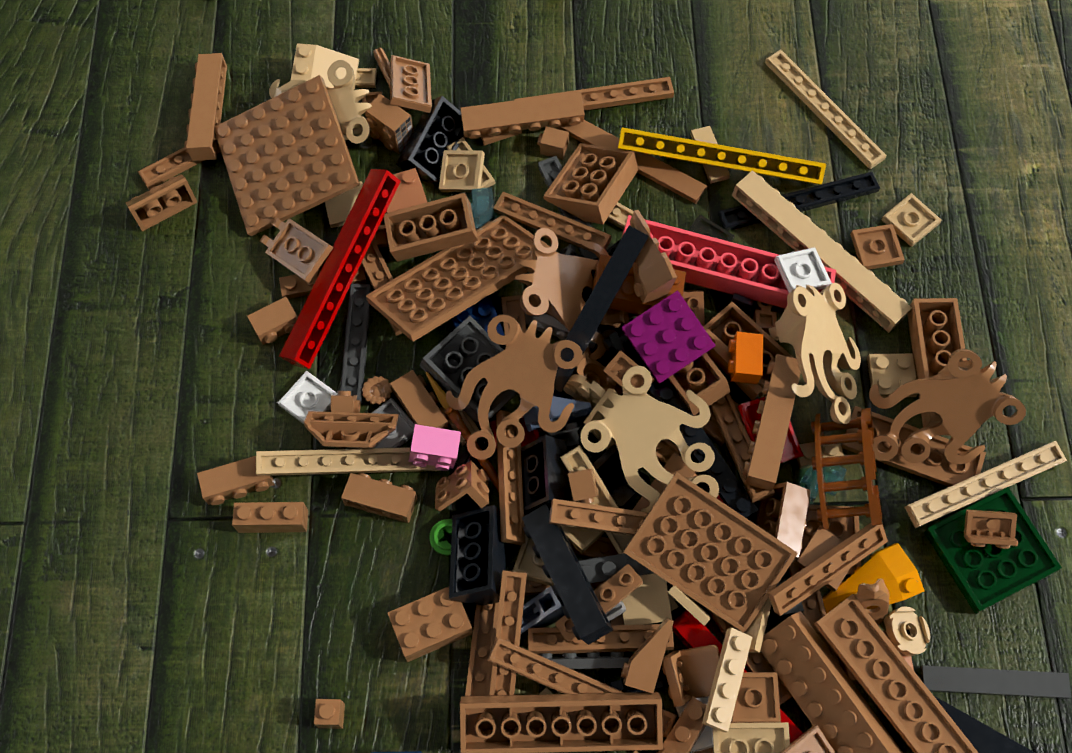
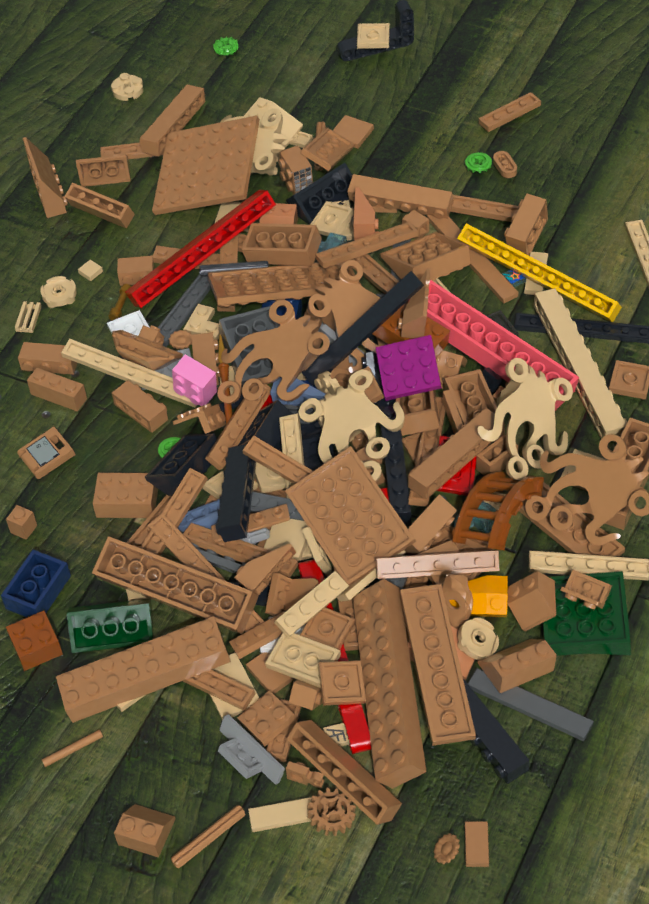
camera: 30 degrees right, 15 degrees down
medium nougat tile [260,217,333,283] -> none
medium nougat brick [568,469,599,504] -> none
orange brick [727,331,763,384] -> none
white tile [774,247,832,293] -> none
none -> tan tile [15,301,41,333]
none -> medium nougat container [17,427,76,479]
none -> medium nougat slope [23,137,68,218]
none -> tan plate [41,276,77,308]
none -> medium nougat brick [64,183,135,229]
none -> tan tile [78,260,103,281]
none -> pearl gold bar [109,284,132,321]
none -> tan plate [111,73,143,101]
none -> tan plate [183,304,220,340]
none -> black axle [199,261,269,276]
none -> medium nougat plate [316,221,418,269]
none -> medium nougat tile [333,115,374,149]
none -> nougat slope [353,187,379,240]
none -> bright green gear [465,153,492,174]
none -> medium nougat brick [476,434,518,476]
none -> medium nougat slope [478,639,557,693]
none -> medium nougat plate [493,151,517,178]
none -> tile [502,270,526,288]
none -> medium nougat brick [504,194,548,256]
none -> medium nougat slope [508,571,556,631]

